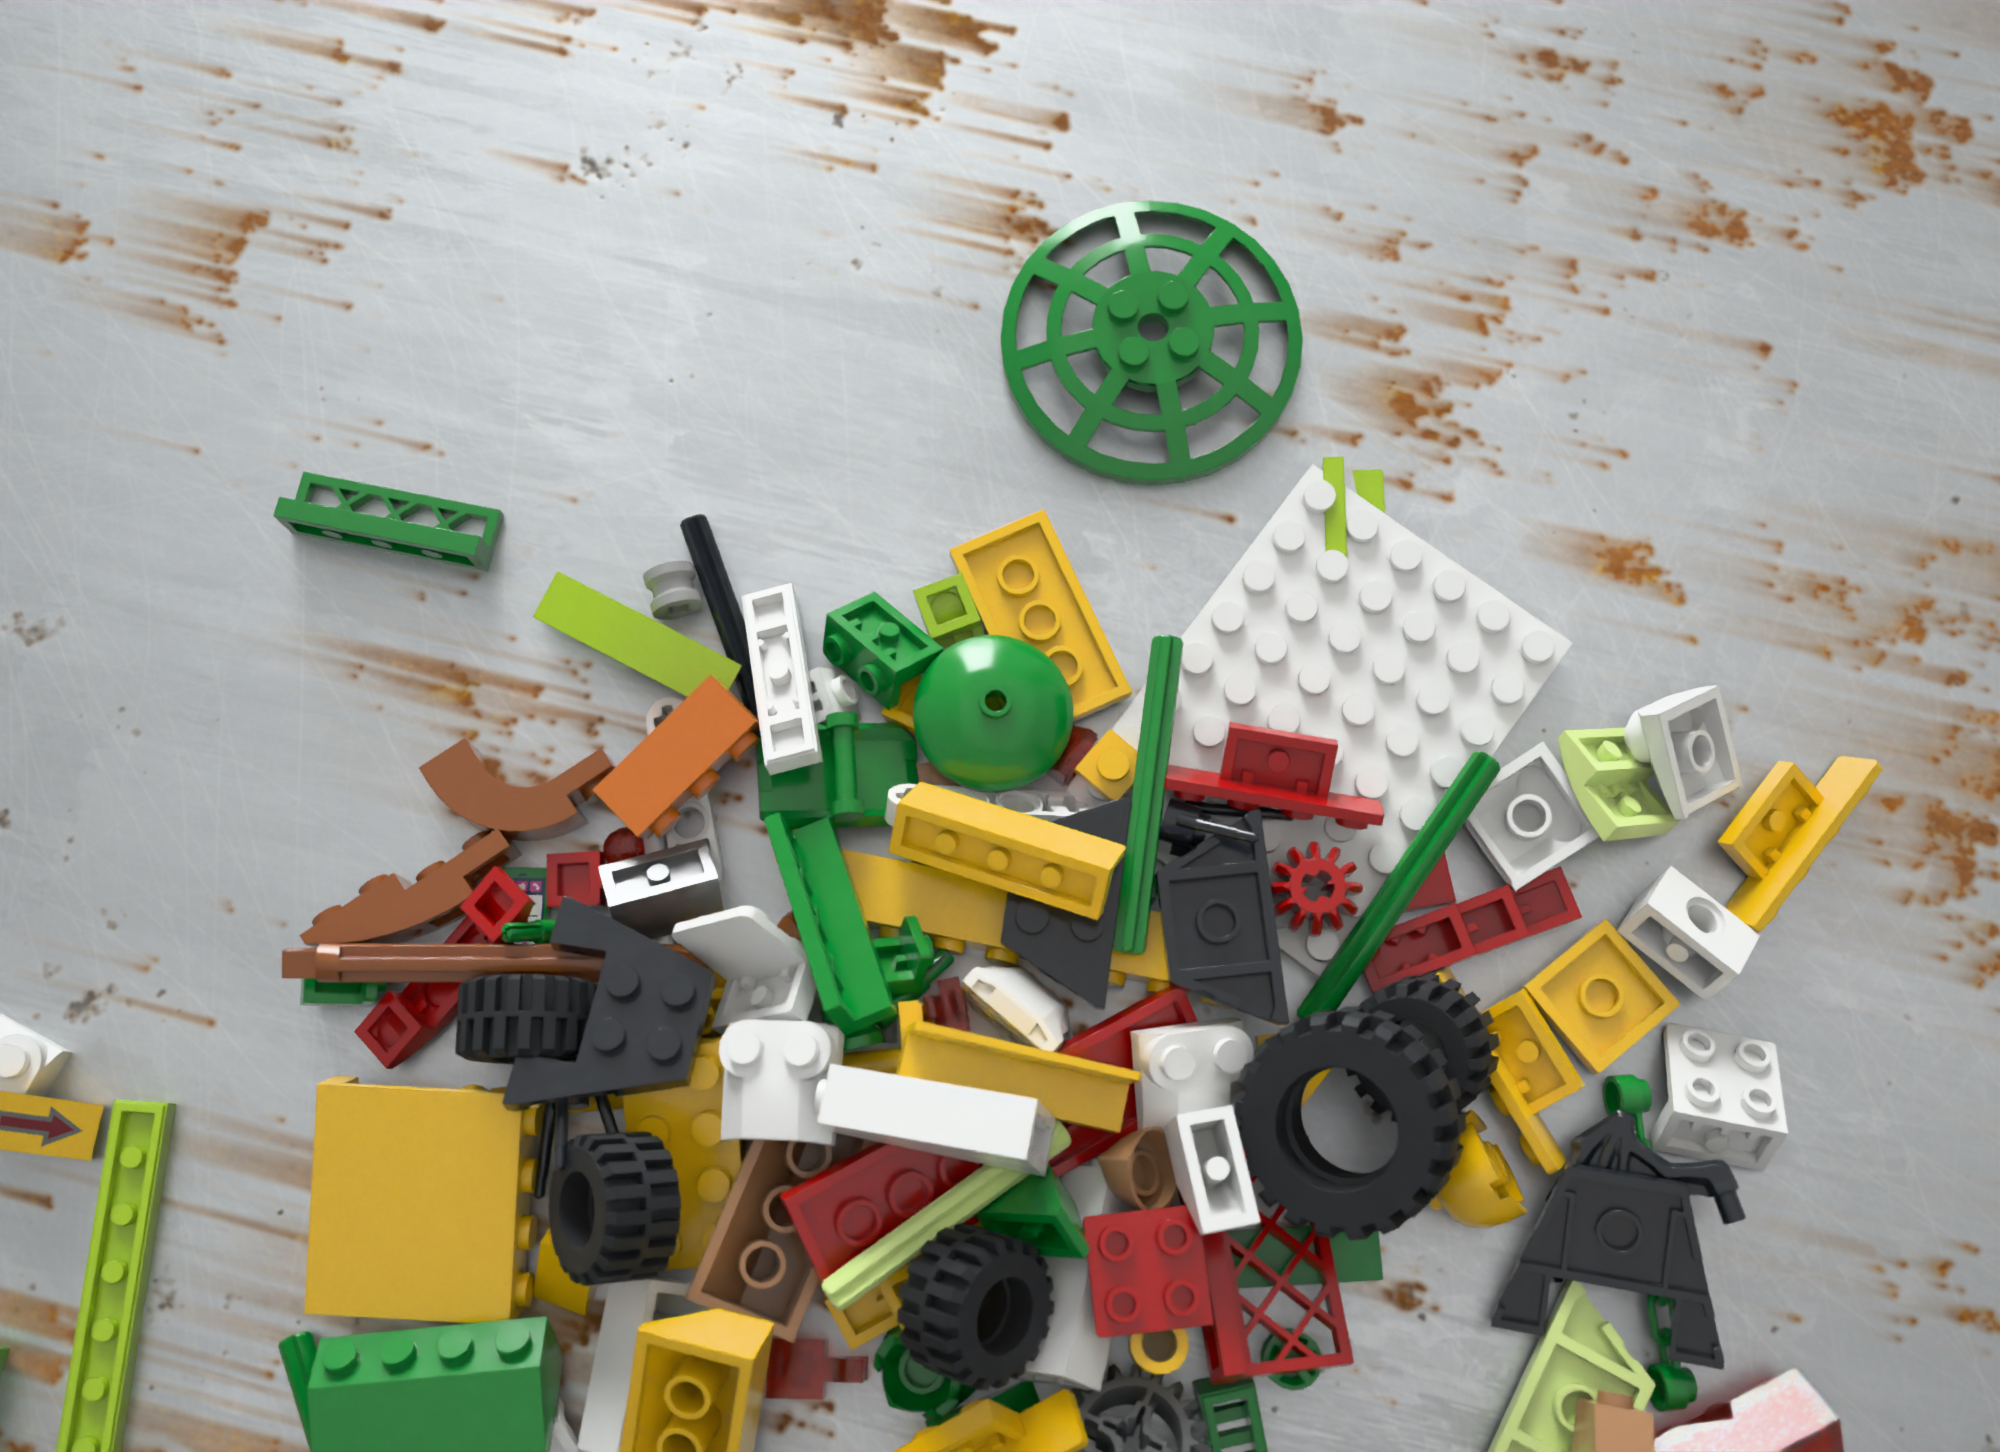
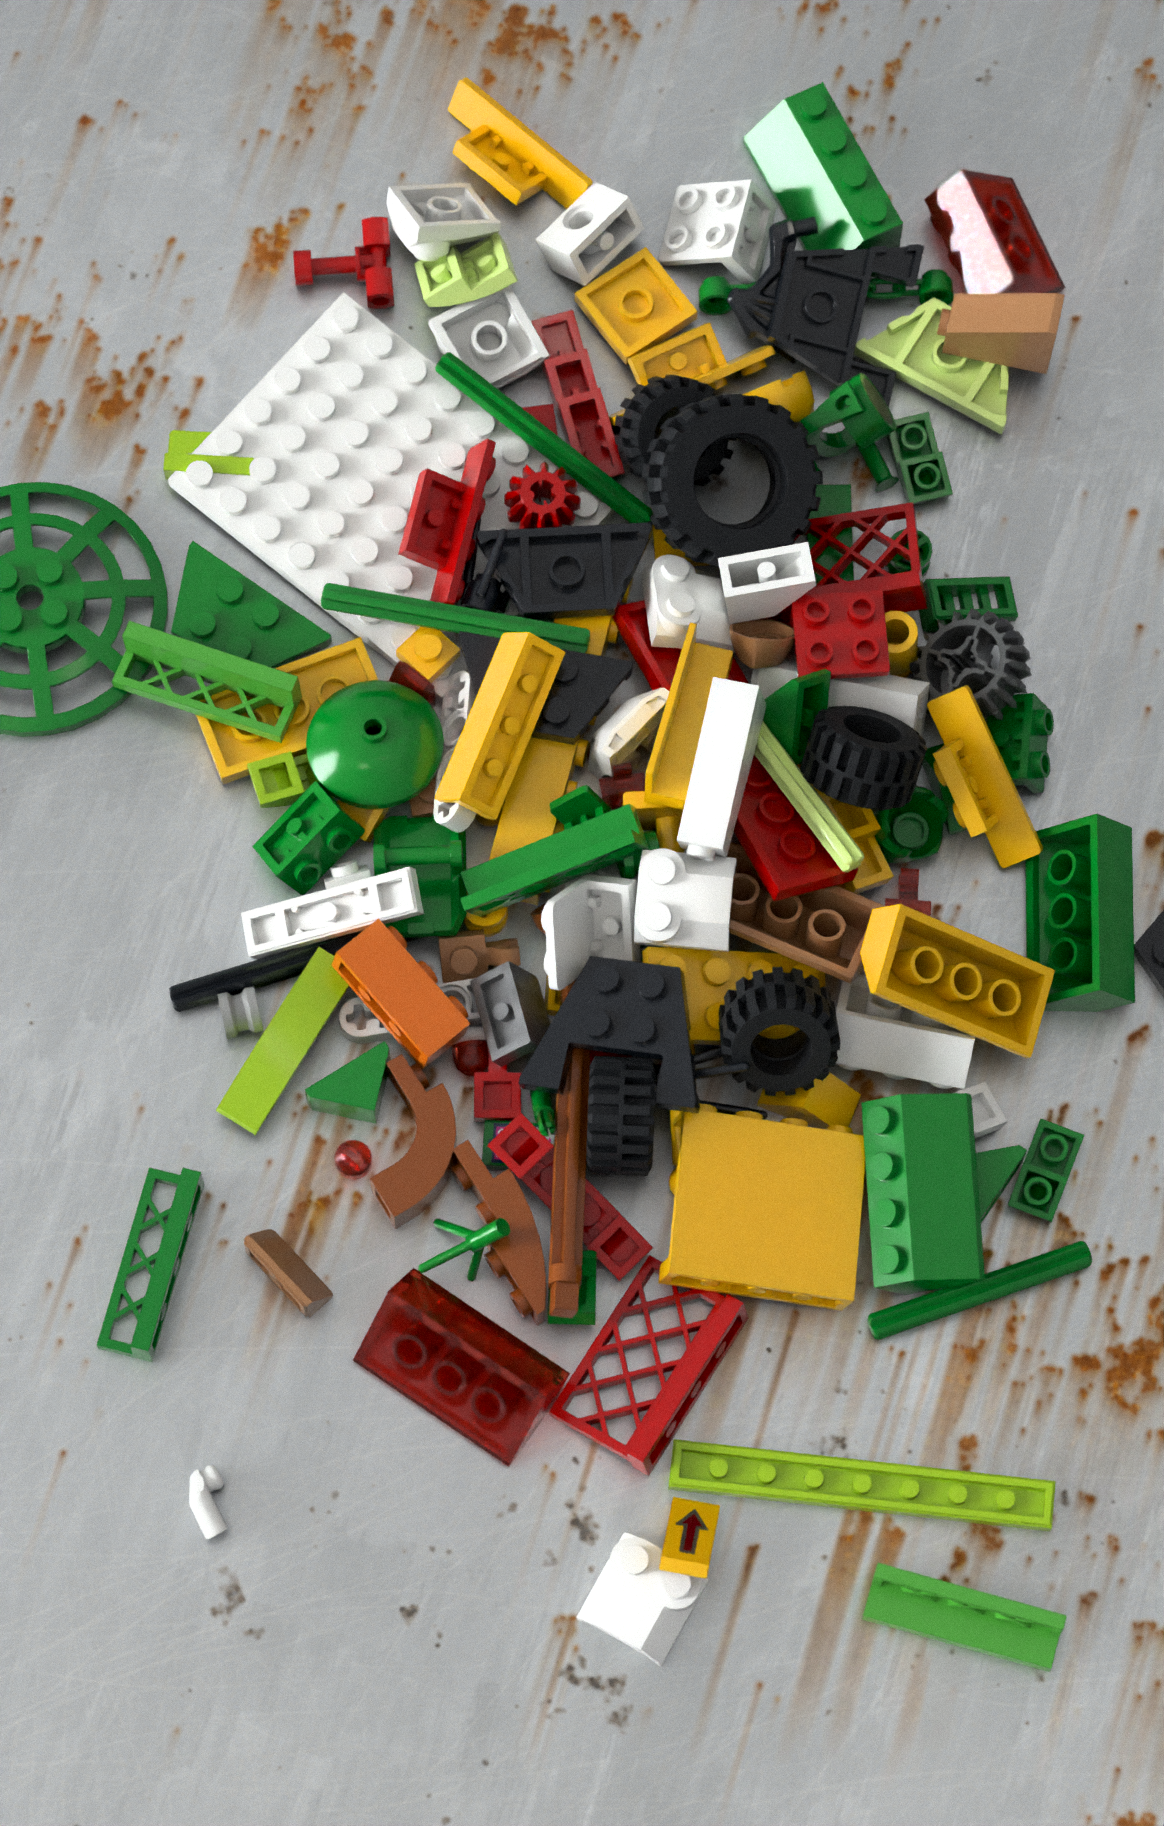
camera: 90 degrees left, 5 degrees down
none -> bright green fence [112,621,302,743]
none -> green wing [171,541,332,668]
none -> white arm [189,1465,228,1539]
none -> medium nougat slope [244,1229,333,1318]
none -> red bar [293,217,394,309]
none -> green slope [305,1041,391,1124]
none -> clear red hinge [334,1140,372,1180]
none -> clear red slope [353,1268,570,1467]
none -> green plant [418,1218,510,1281]
none -> medium nougat plate [438,929,521,983]
none -> red fence [549,1255,748,1476]
none -> green slope [743,82,903,250]
none -> green piece [799,373,899,492]
none -> green slope [887,412,953,504]

